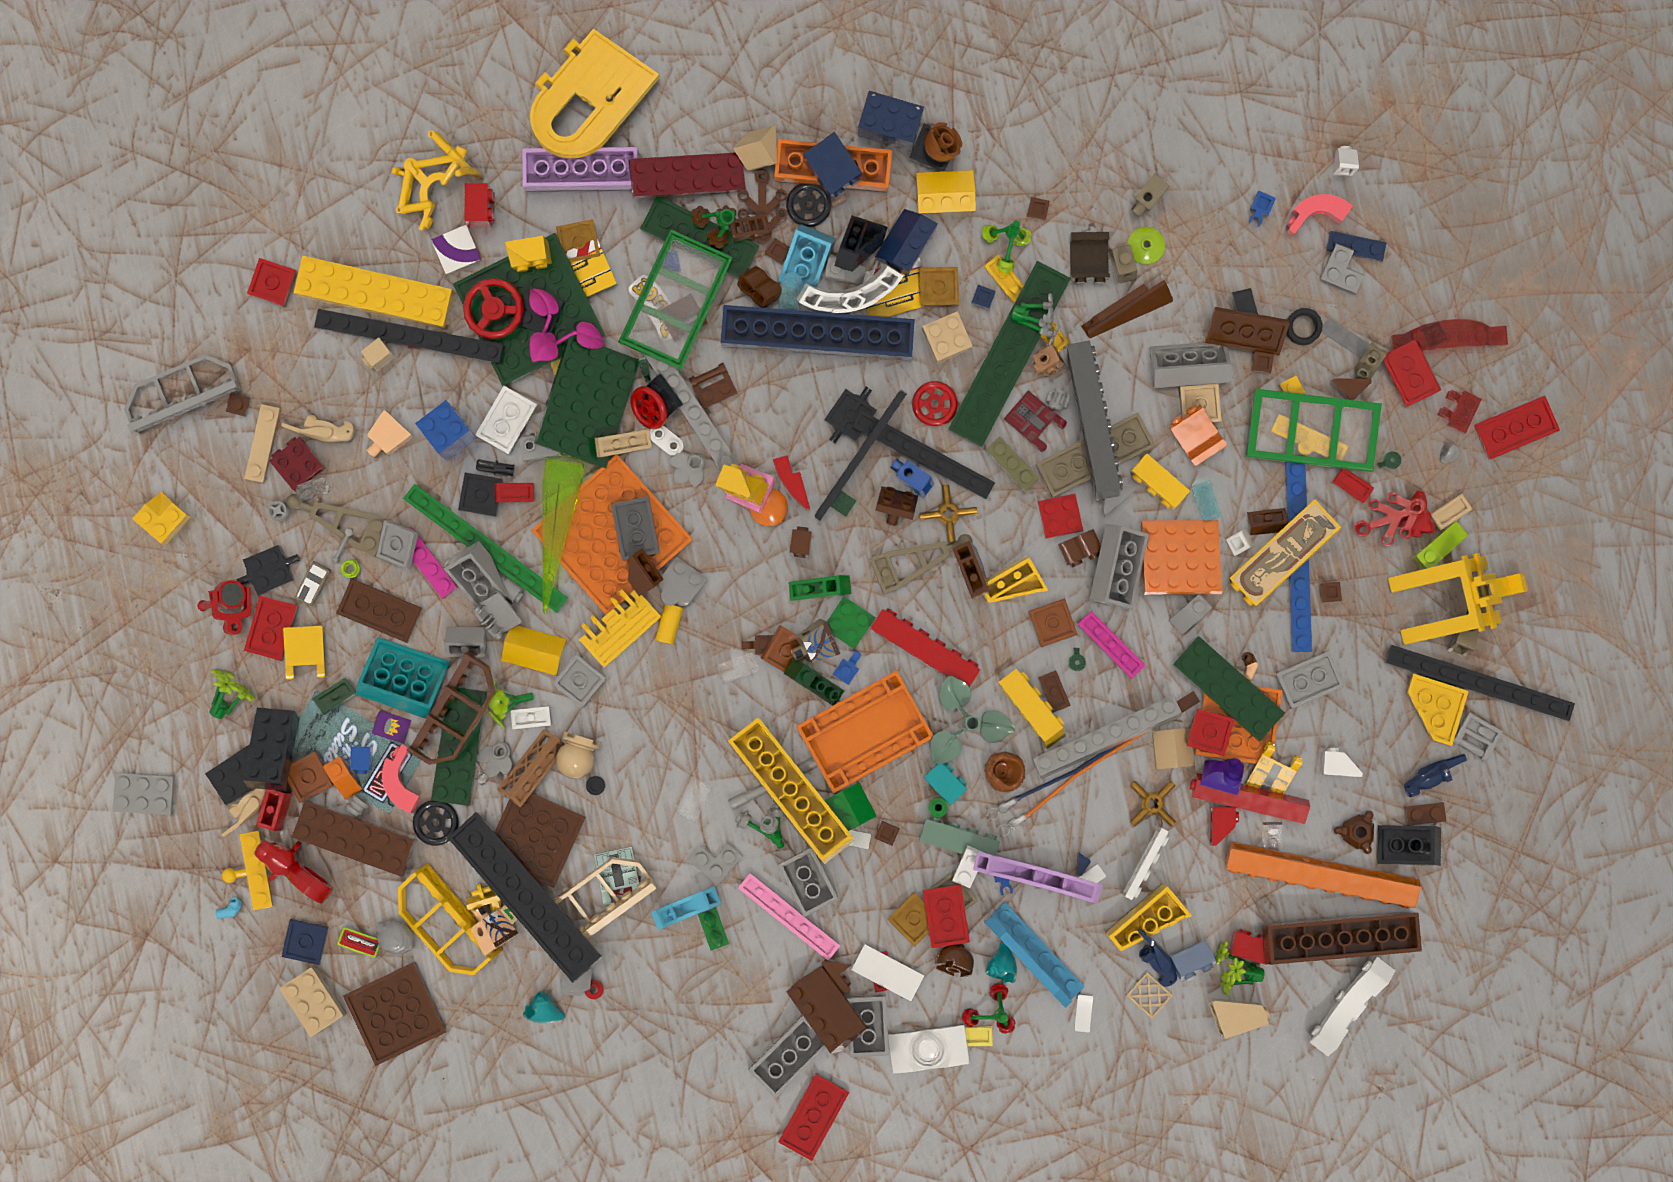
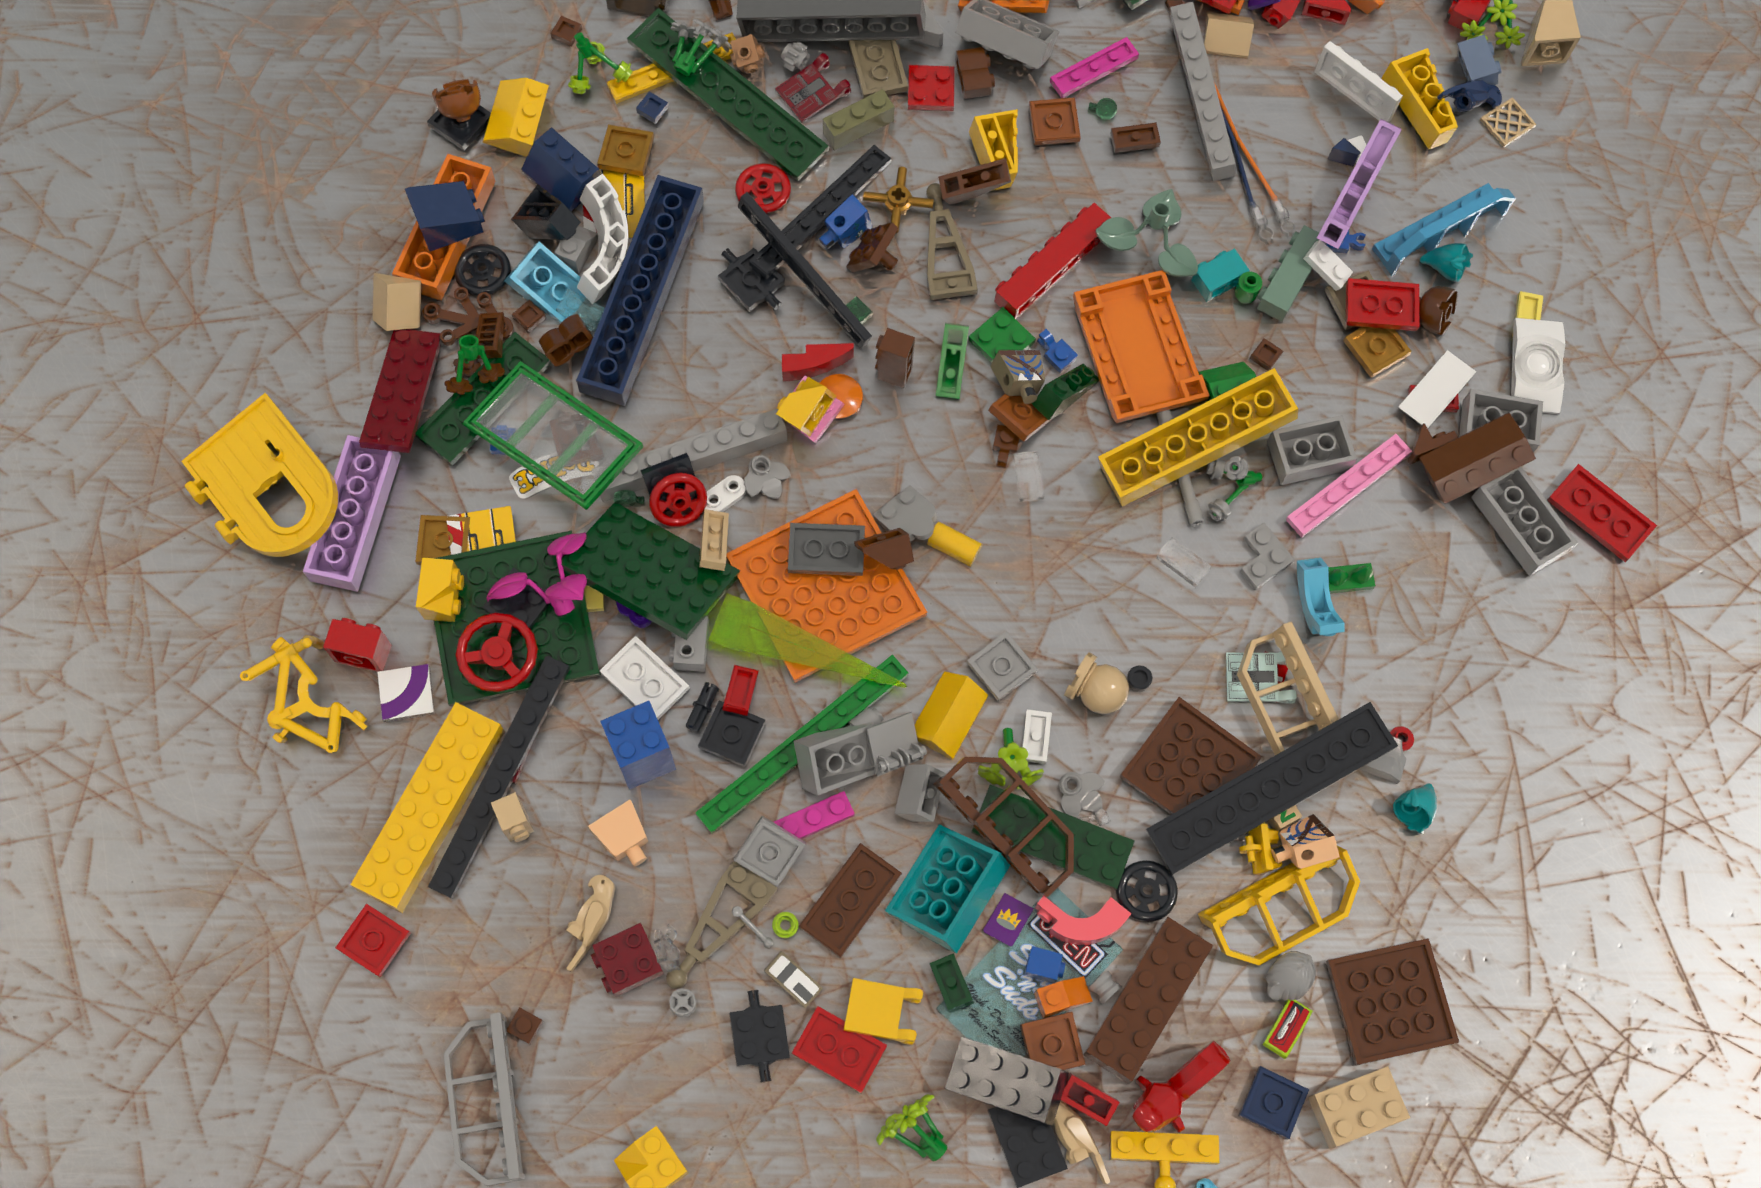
camera: 75 degrees left, 15 degrees down
red piece [197,580,251,635] -> none
tan plate [244,404,281,483] -> none
medium nougat fence [497,729,565,808] -> none
yellow hinge [579,589,661,668] -> none
reddish brown plate [689,362,738,410] -> none
dark blue container [858,91,924,152] -> none
tan brick [922,311,973,364] -> none
red plant [962,983,1016,1034] -> none
dark orange hair [985,752,1025,792] -> none
yellow wedge [998,668,1066,749] -> none
white sticker [1075,995,1093,1032] -> none
pearl gold bar [1130,780,1176,827] -> none

